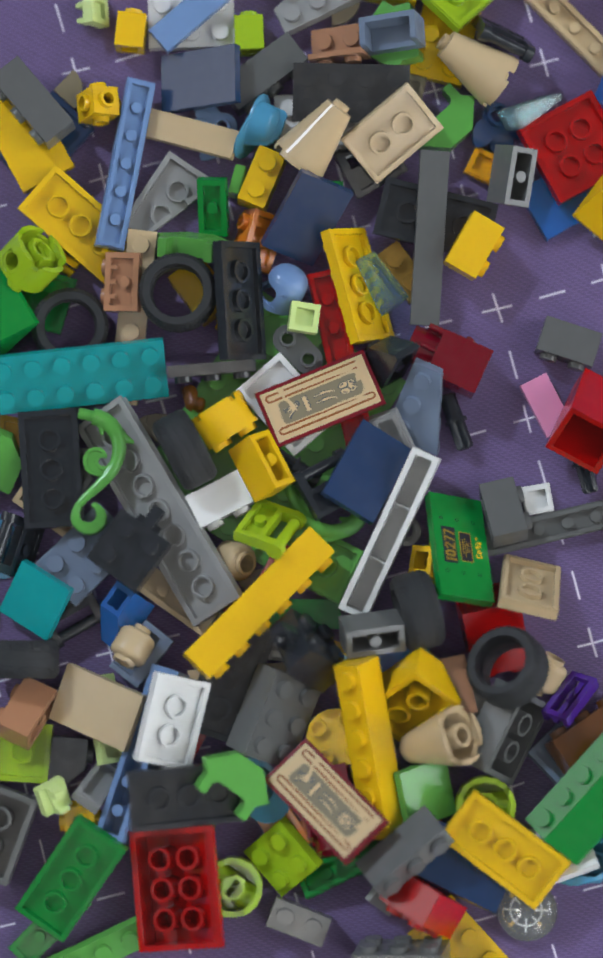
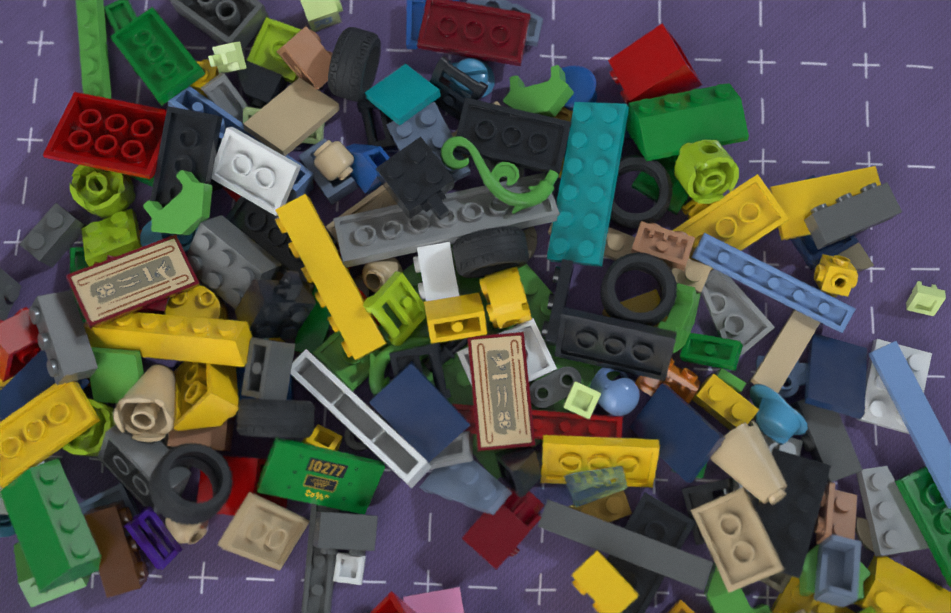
camera: 115 degrees right, 5 degrees down
yellow brick [114,8,148,55] -> none
reddish brown arm [180,383,206,413] -> none
lime brick [234,11,264,57] -> none
black axle [441,392,473,451] -> none

